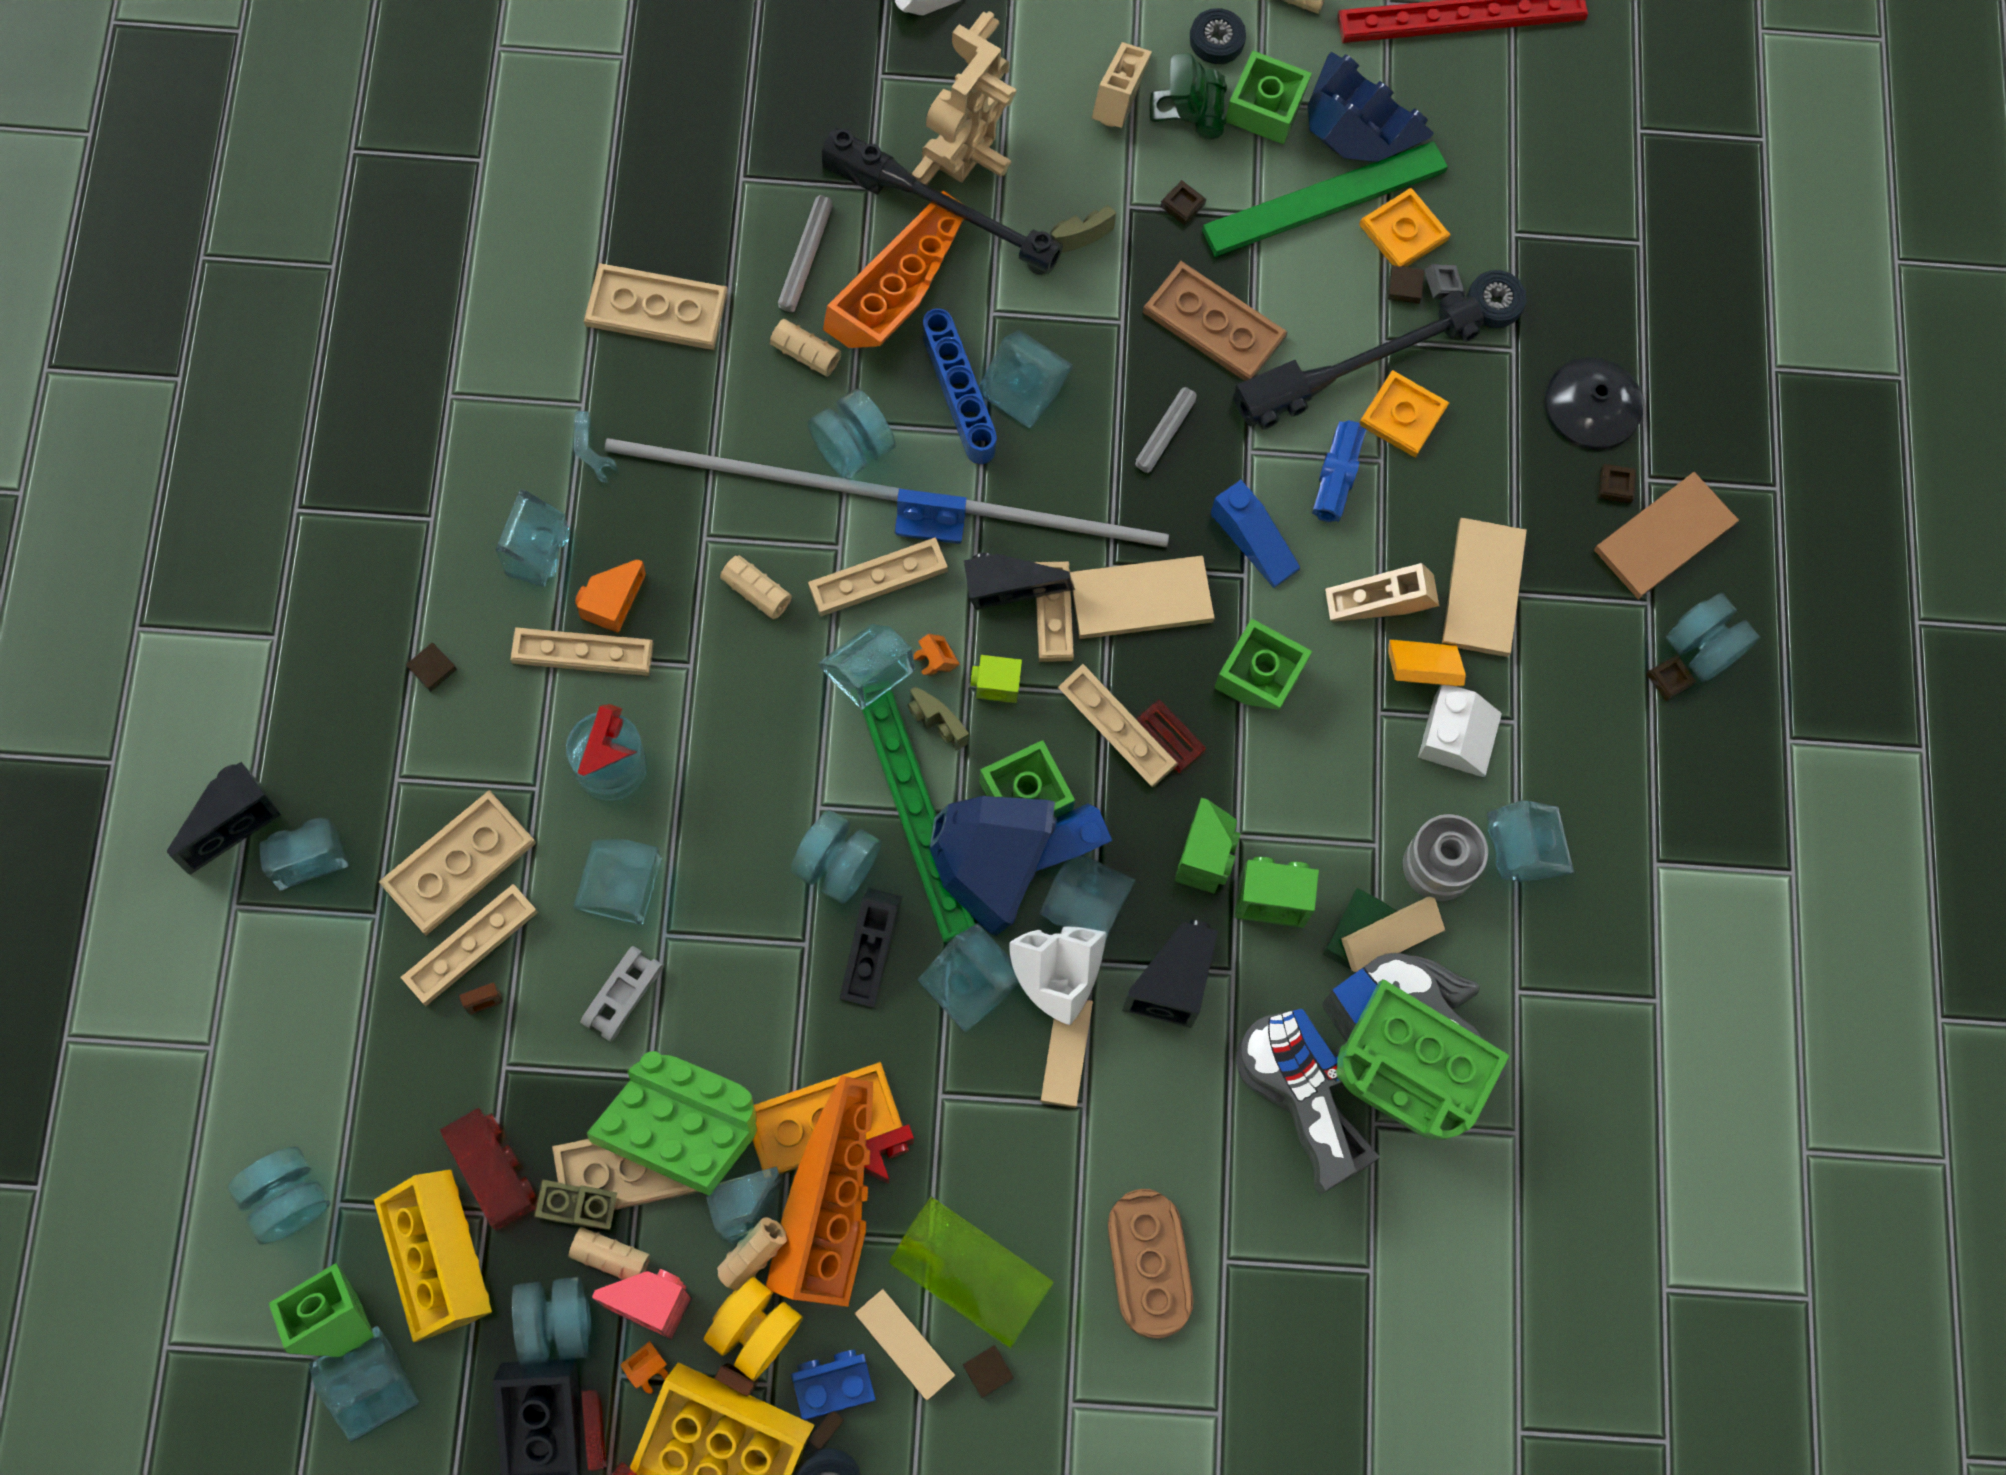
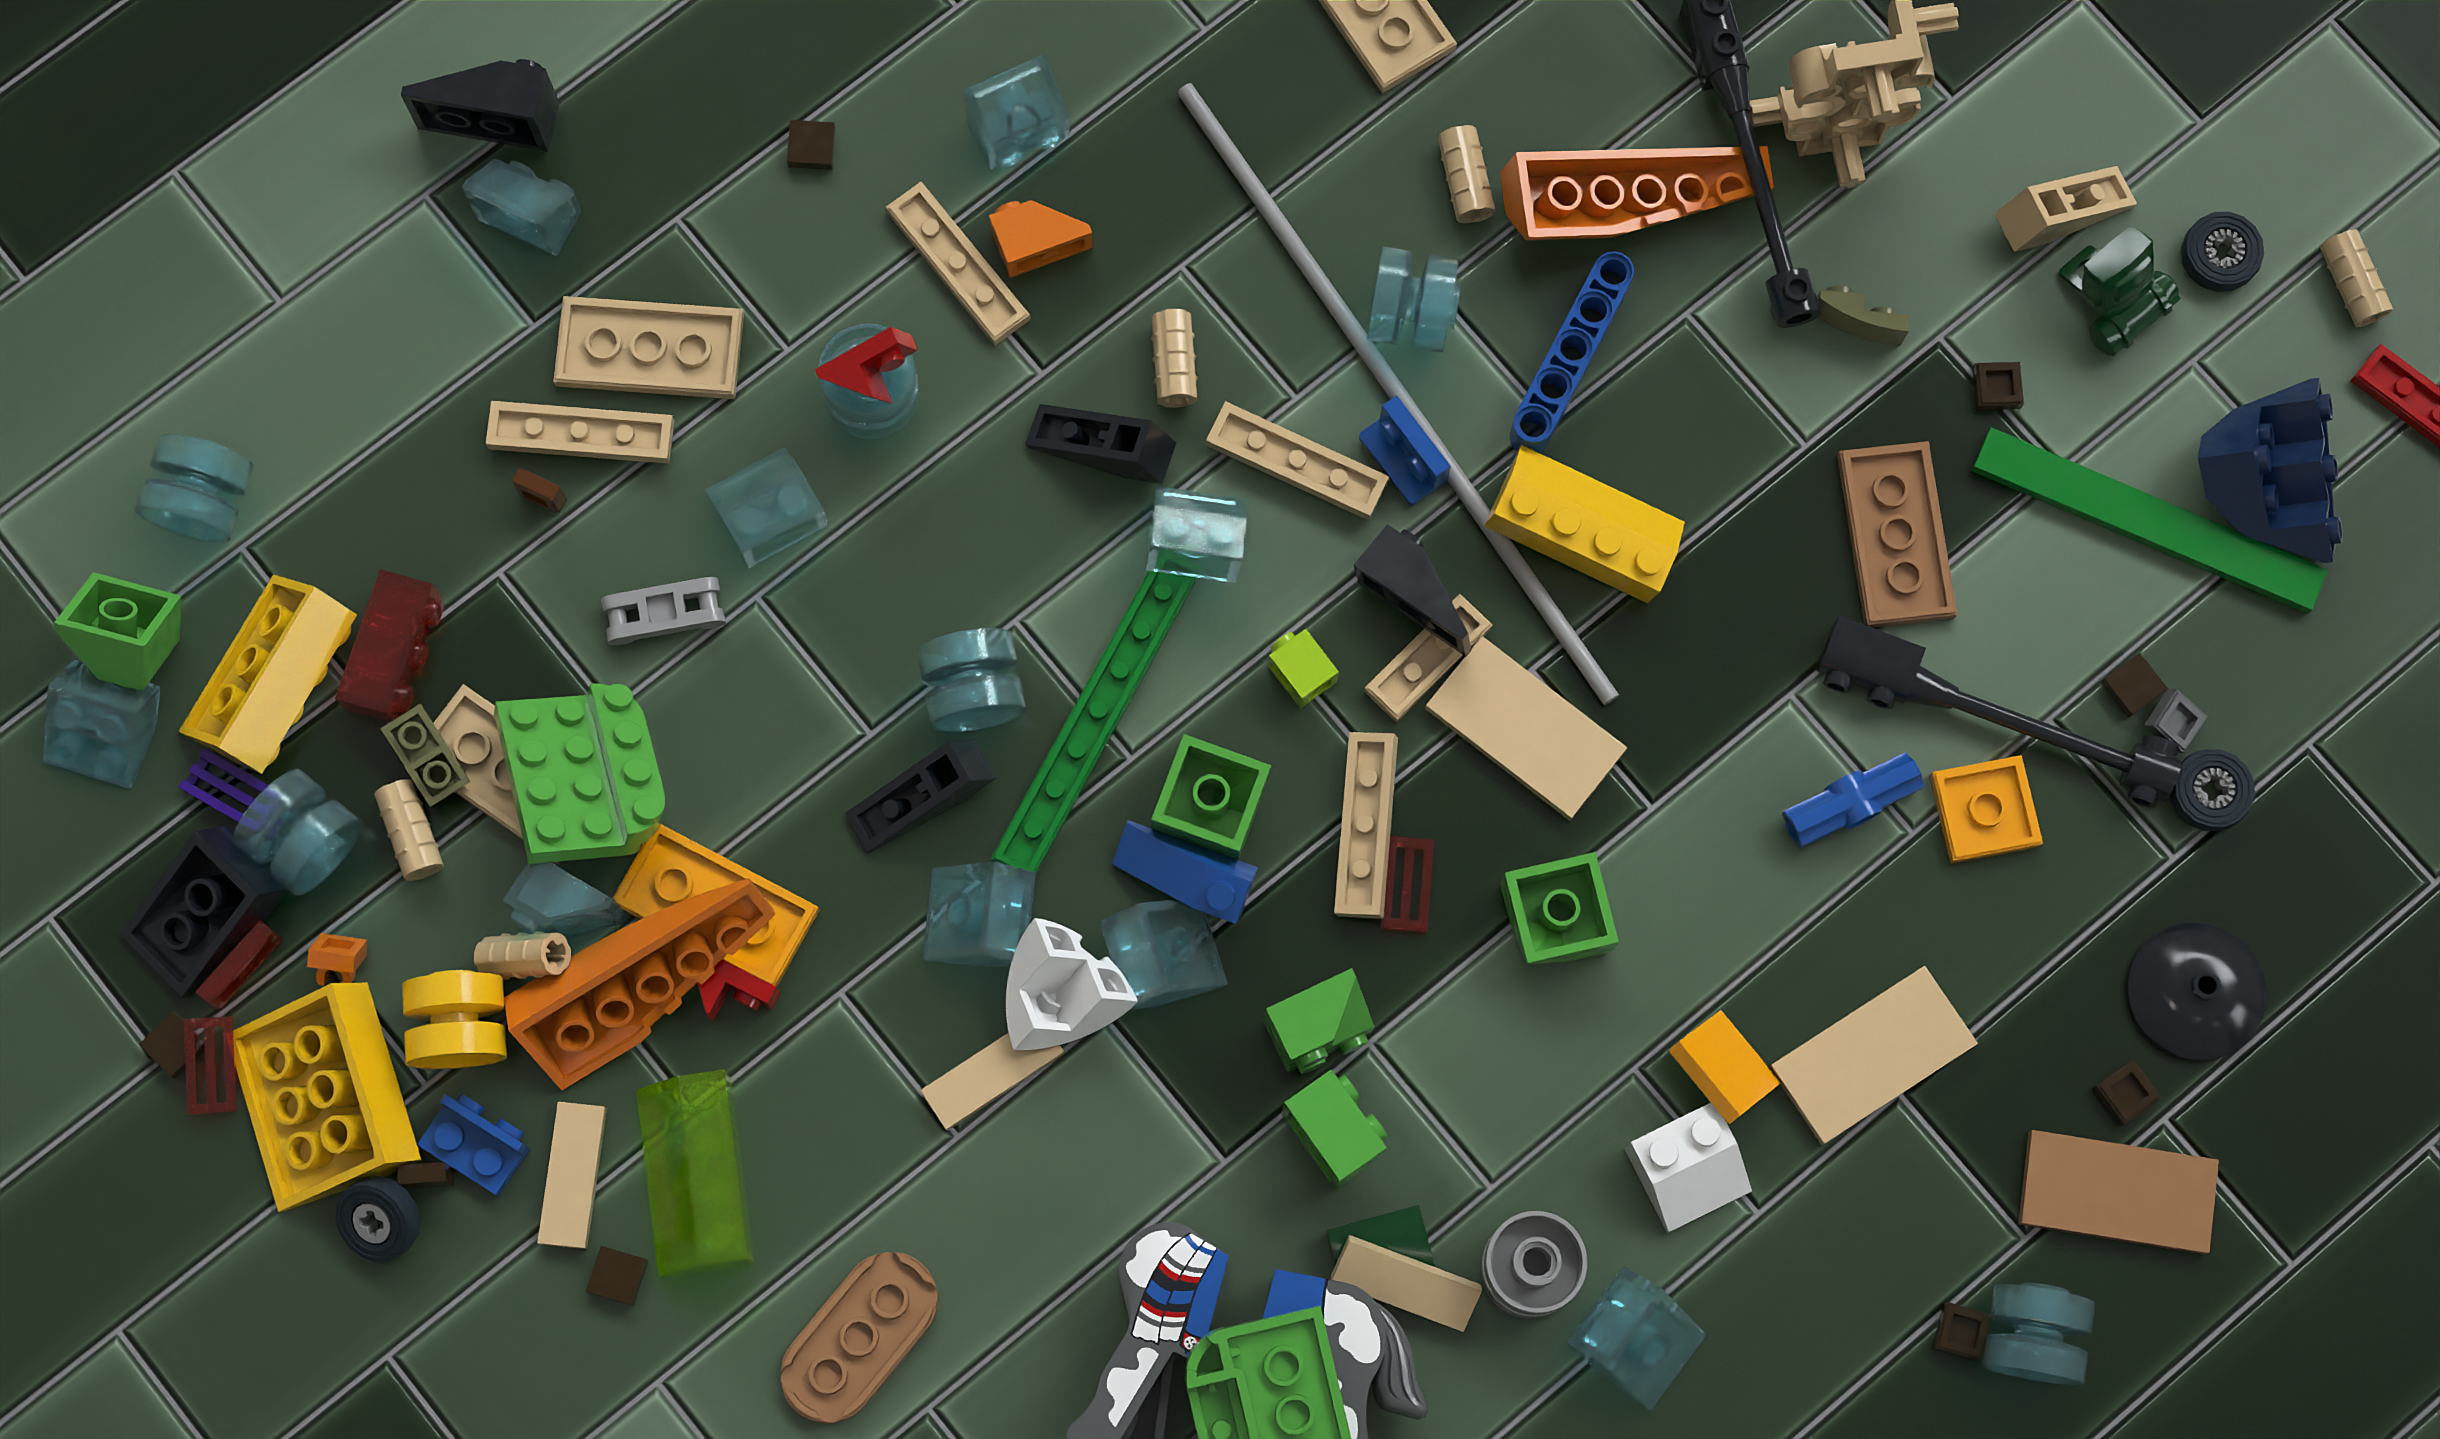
camera: 50 degrees right, 5 degrees up
clear light blue arm [574,411,618,482] -> none
coral slope [592,1269,692,1340] -> none
reddish brown tile [714,1363,759,1397] -> none
light grey axle [778,195,833,312] -> none
olive slope [907,687,969,751] -> none
orange tile [913,634,960,676] -> none
dark blue brick [929,796,1057,936] -> none
clear light blue slope [979,330,1073,428] -> none
black slope [1122,920,1218,1028] -> none
light grey axle [1135,387,1197,473] -> none
blue slope [1210,480,1300,588] -> none
bright green slope [1226,50,1312,145] -> none
tan slope [1325,563,1439,622] -> none
light orange tile [1359,188,1451,267] -> none
none -> dark purple tile [178,748,285,835]
none -> black slope [1025,404,1176,484]
none -> yellow slope [1484,445,1685,603]

